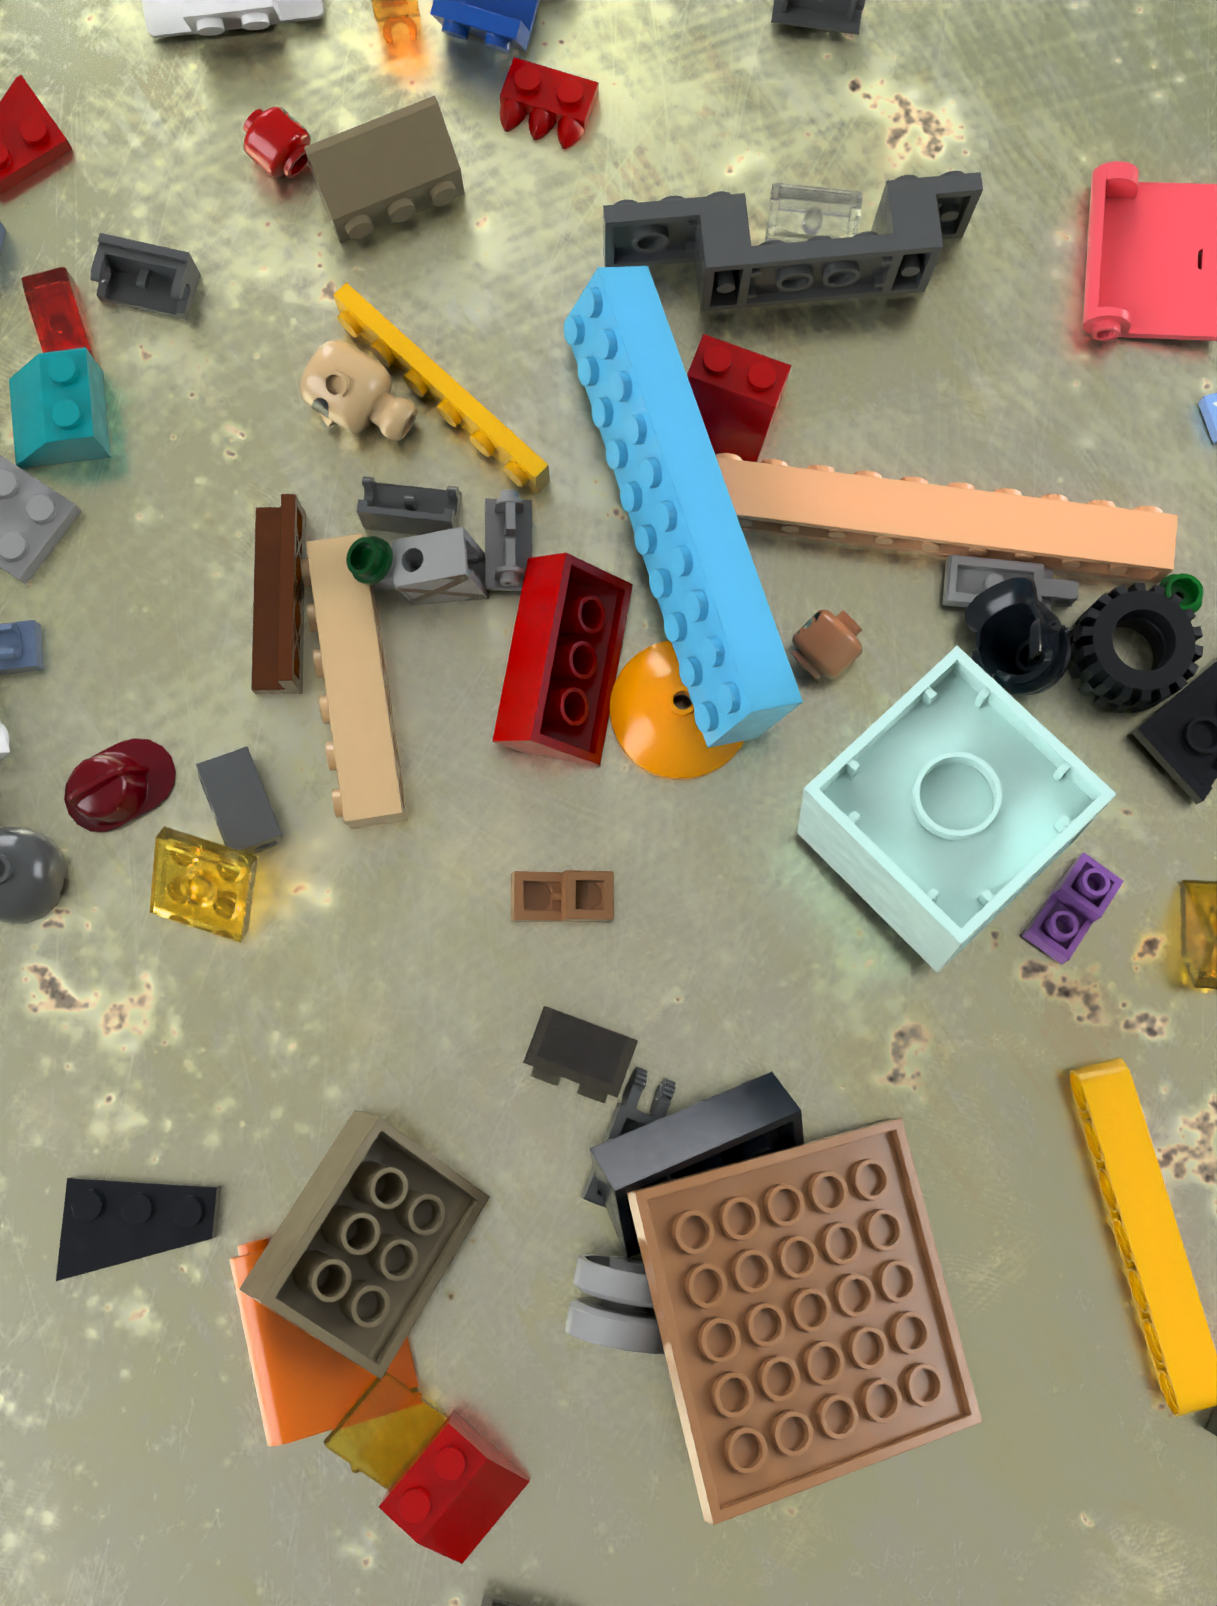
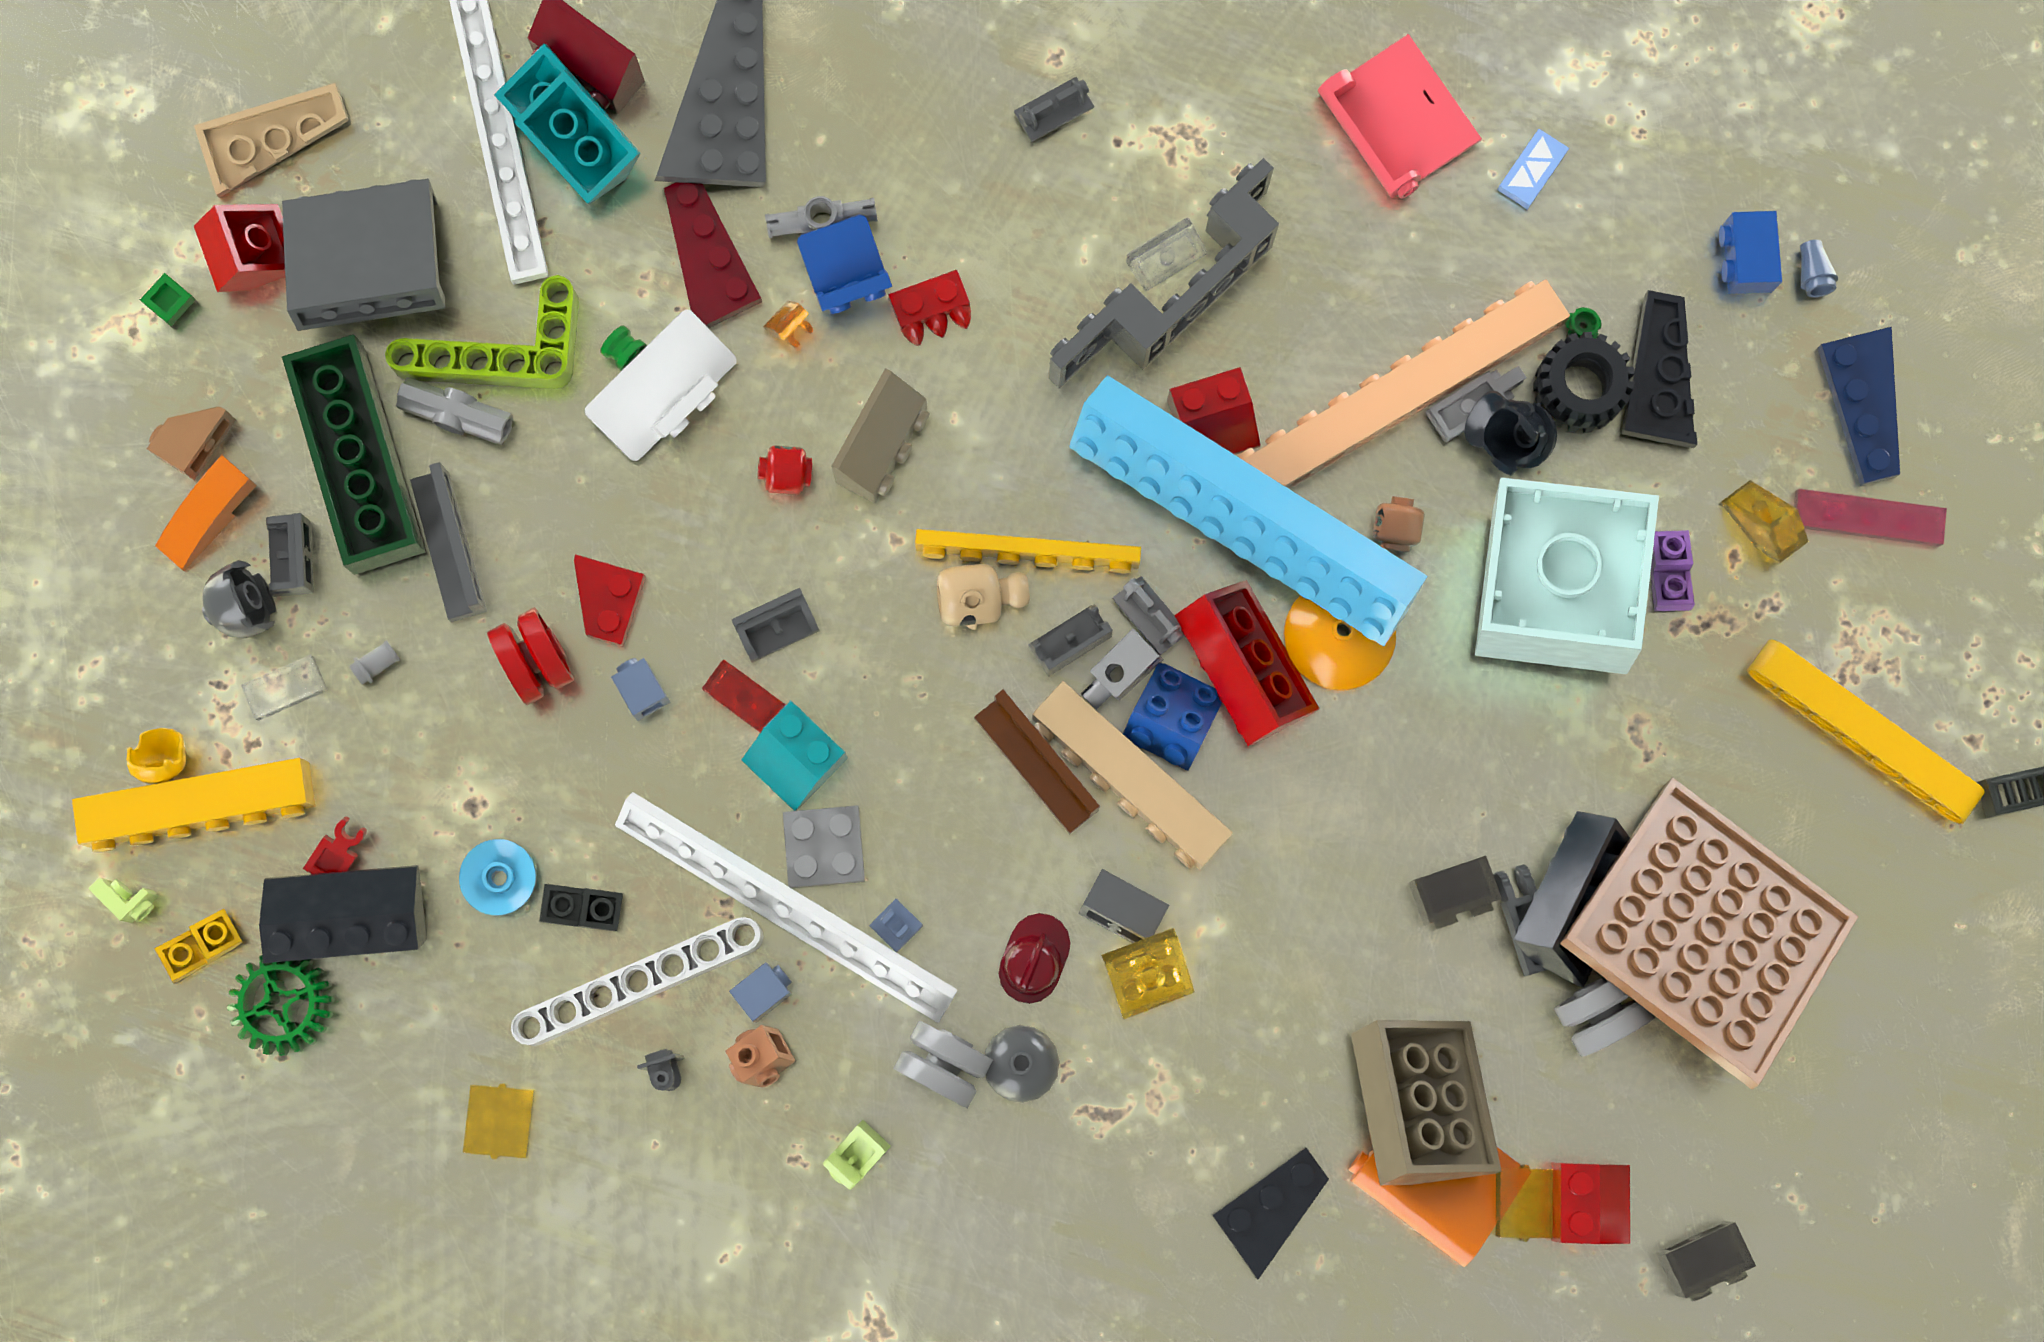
camera: 40 degrees left, 0 degrees up
dark green plate [346,536,393,585] -> none
medium nougat slope [511,870,614,922] -> none
none -> blue bracket [1123,663,1222,771]

